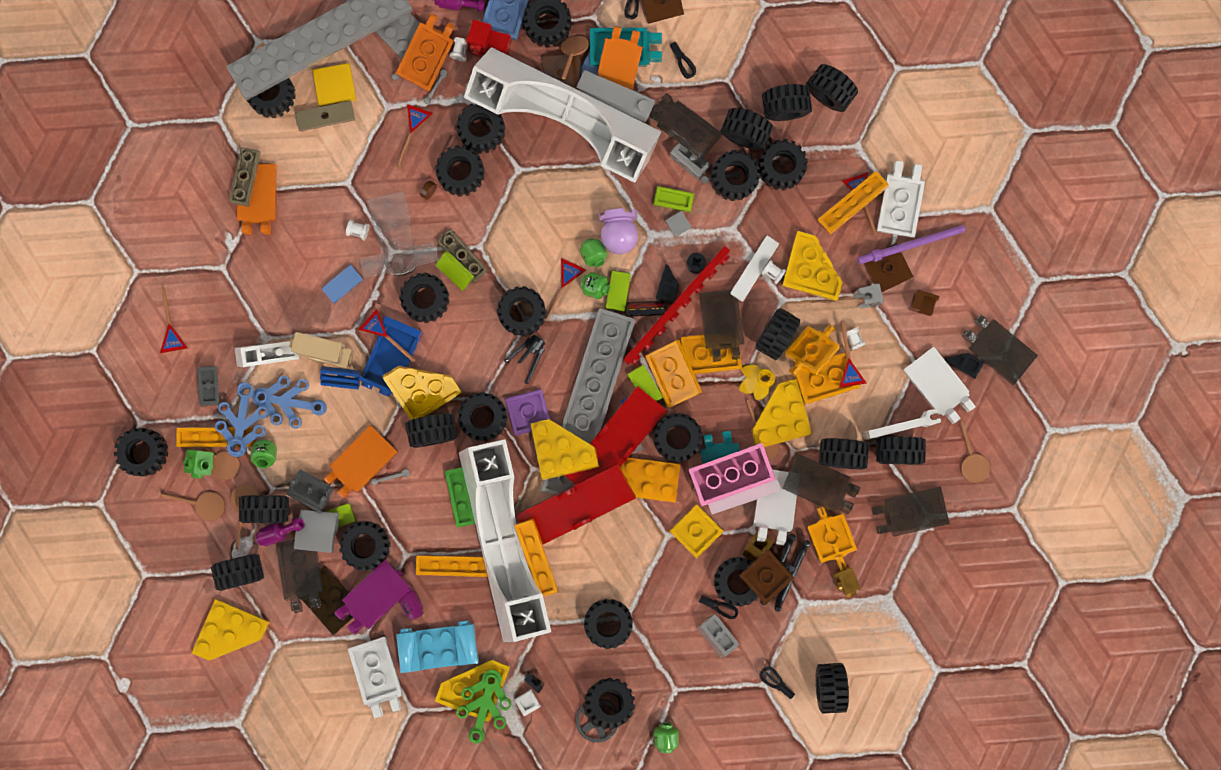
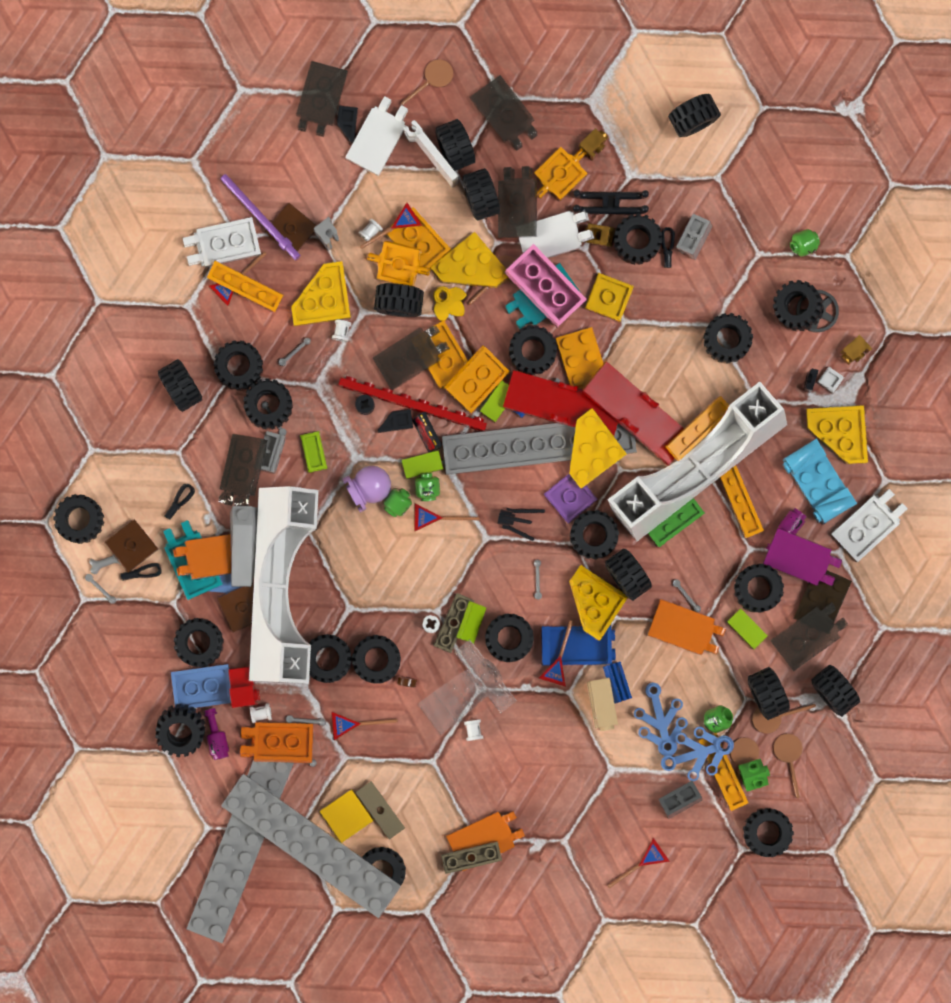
camera: 115 degrees left, 0 degrees up
yellow plate [192,599,270,661] -> none
white slope [235,341,299,367] -> none
magenta piece [256,518,305,547] -> none
dark grey hinge [286,469,334,513] -> none
light grey slope [294,510,339,553] -> none
medium blue tile [322,265,364,304] -> none
bright green plant [456,670,512,743] -> none
black tyre [497,286,546,336] -> none
nougat piece [561,36,589,79] -> none
light grey tile [665,211,691,237] -> none
white sticker [708,477,781,514] -> none
black tyre [720,108,773,150] -> none
white sticker [730,235,780,302] -> none
reddish brown plate [739,549,794,605] -> none
black piece [759,666,795,699] -> none
black tyre [806,64,858,112] -> none
reddish brown panel [909,290,940,316] -> none
none -> light grey hinge [279,337,311,366]
none -> white bush [422,615,440,633]
none -> light grey hinge [534,559,542,600]
none -> pearl gold brick [840,335,872,365]

